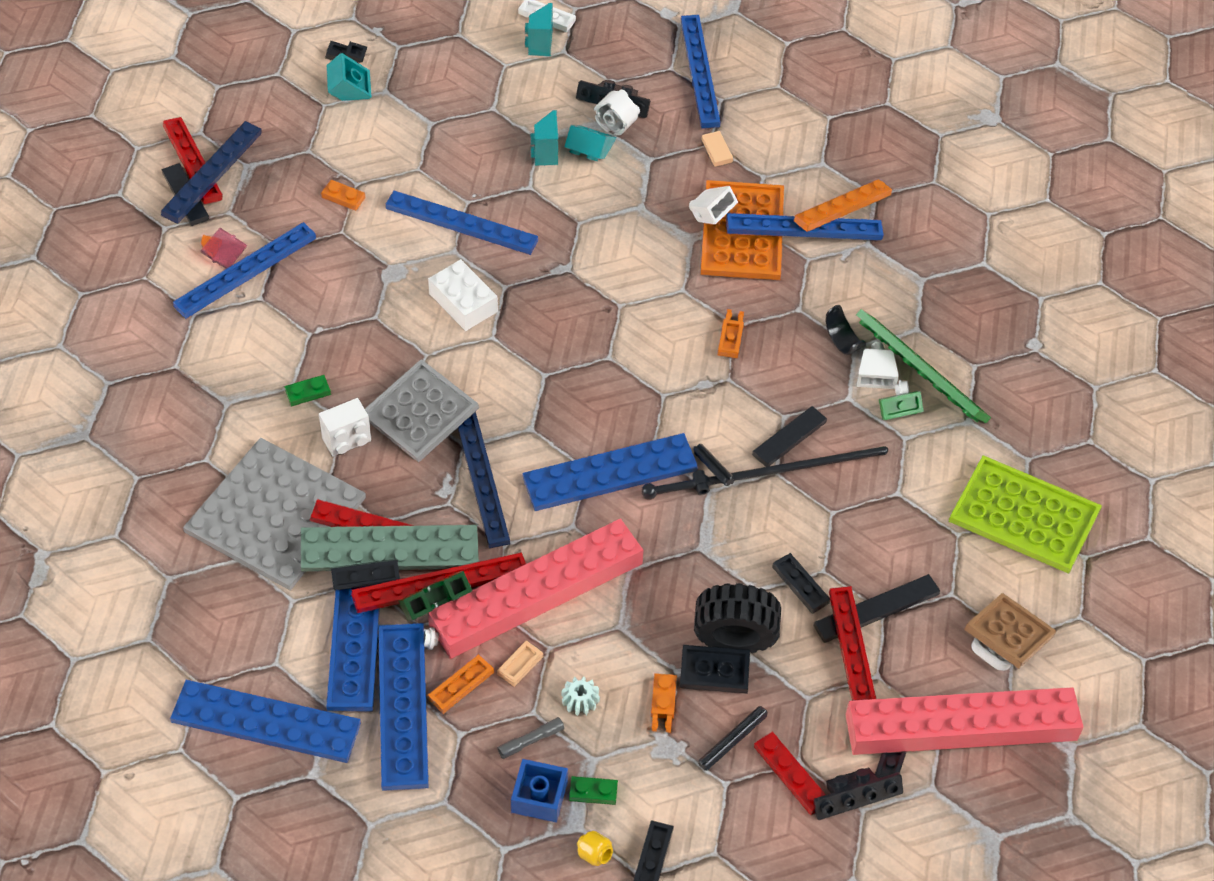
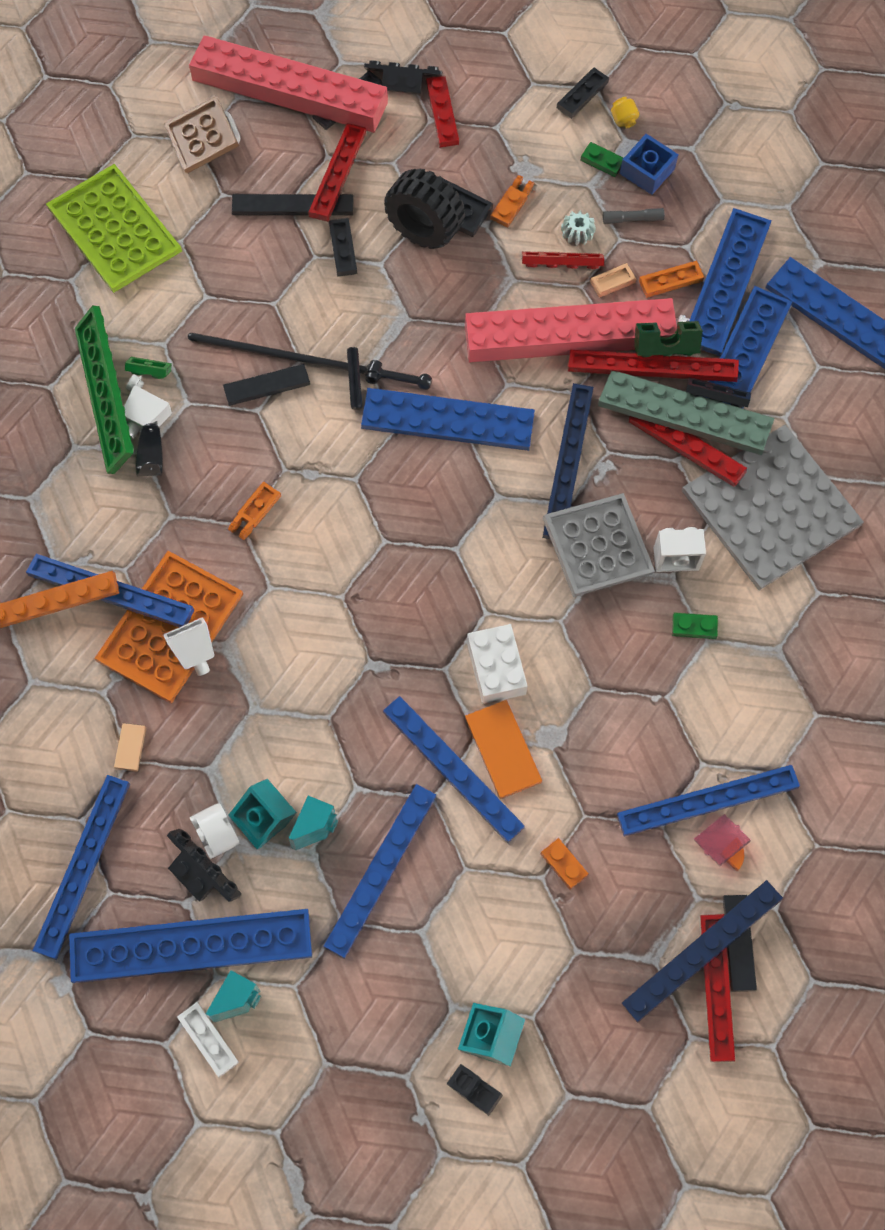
camera: 155 degrees left, 15 degrees up
black axle [698,706,768,771] -> none
none -> blue plate [69,909,312,983]
none -> blue plate [324,784,436,959]
none -> orange tile [465,700,542,799]
none -> red plate [521,251,605,269]

